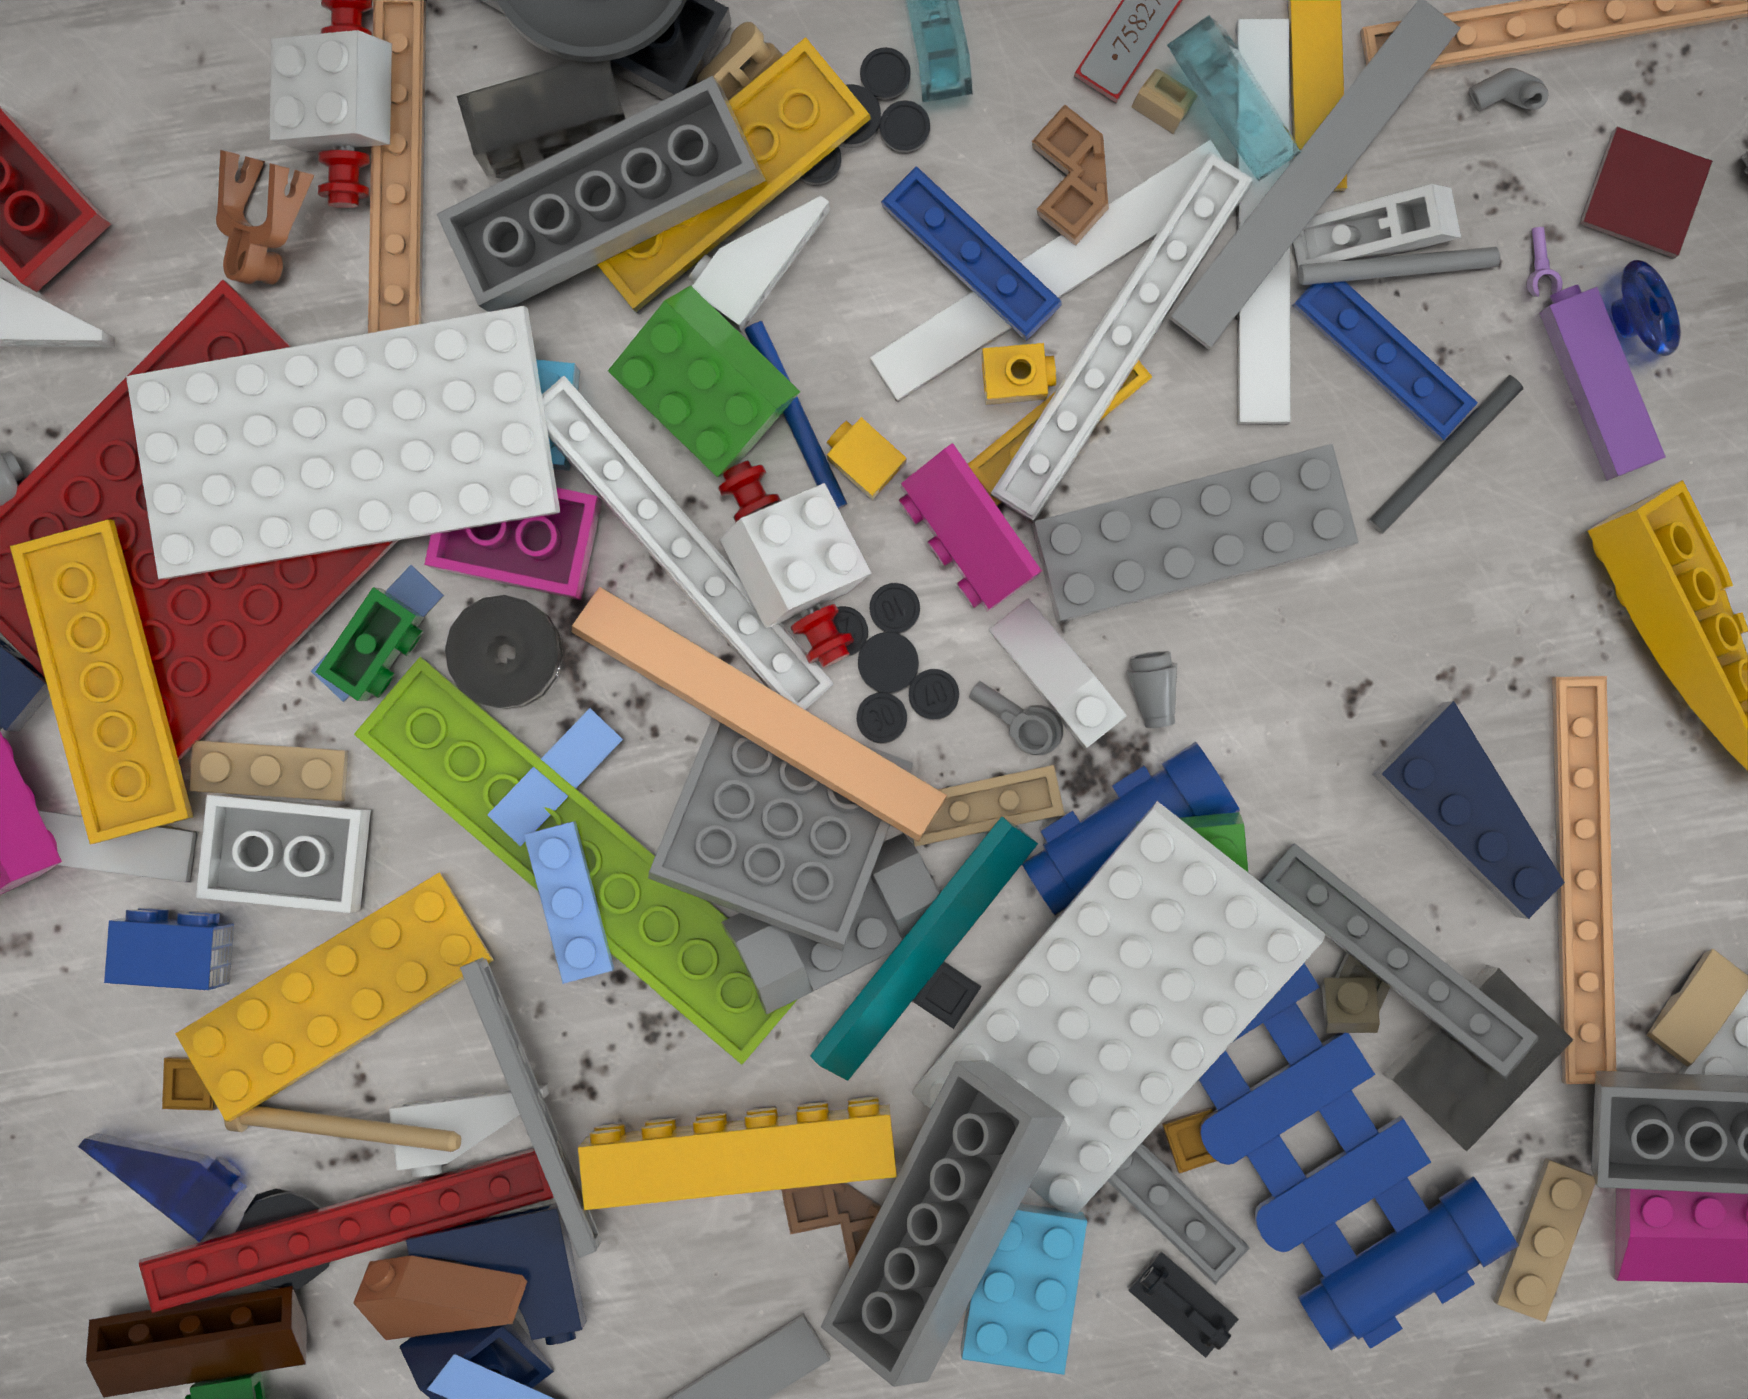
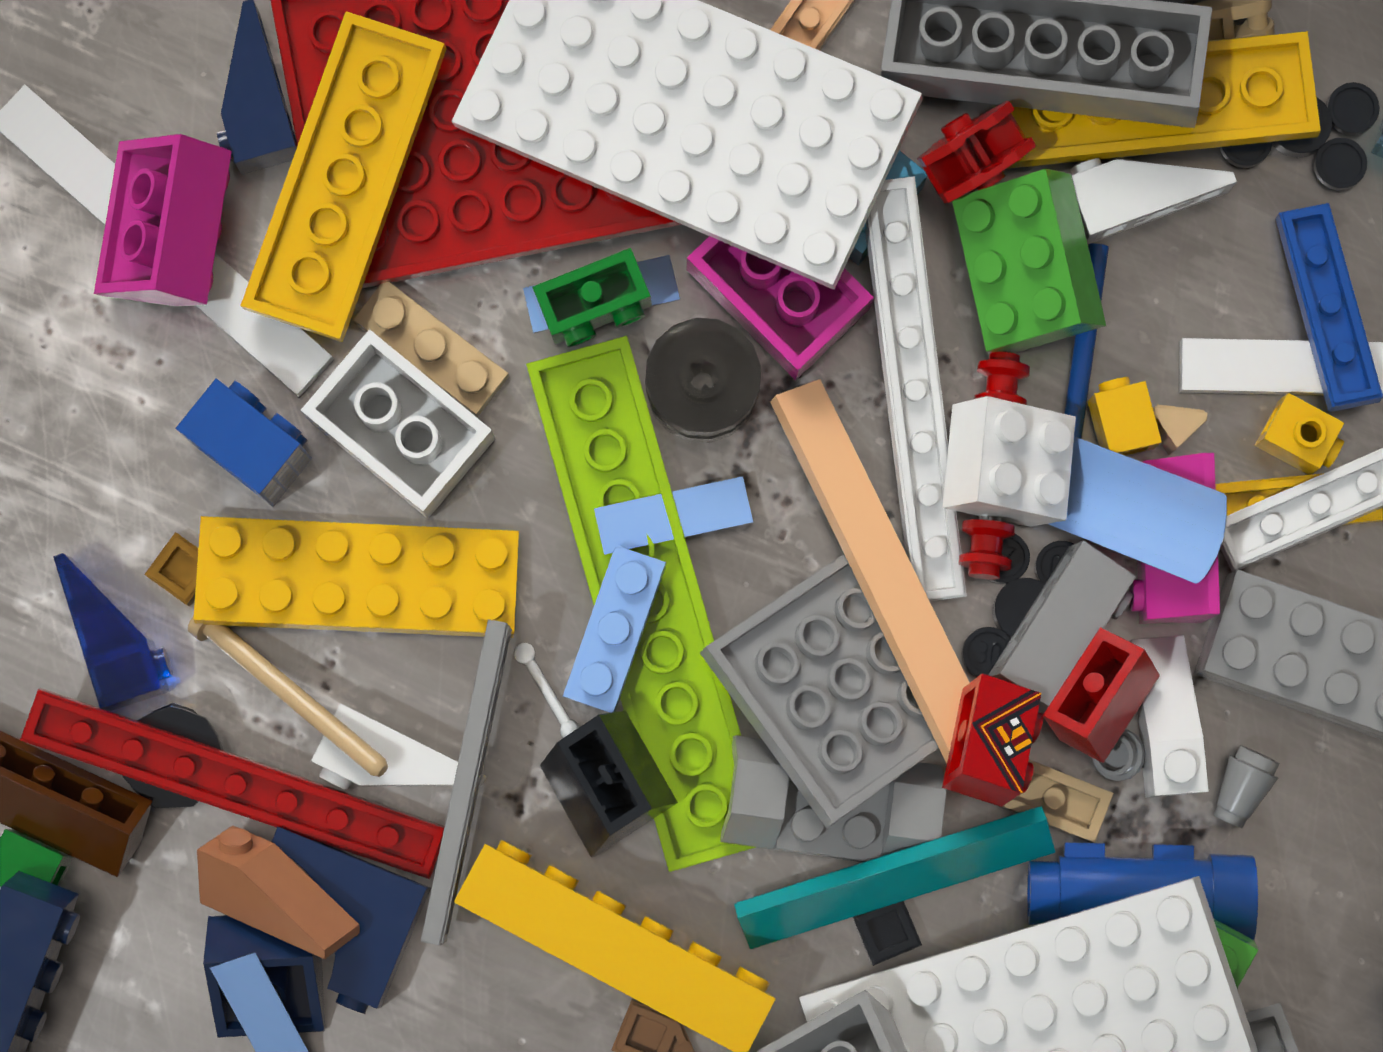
camera: 30 degrees right, 5 degrees down
none -> white hinge [514,643,580,738]
none -> black slope [540,710,678,857]
none -> red hinge [917,101,1036,203]
none -> red brick [942,673,1043,807]
none -> light grey brick [988,541,1136,712]
none -> red brick [1043,627,1160,763]
none -> light blue sticker [1049,436,1227,584]
none -> tan slope [1153,404,1208,455]

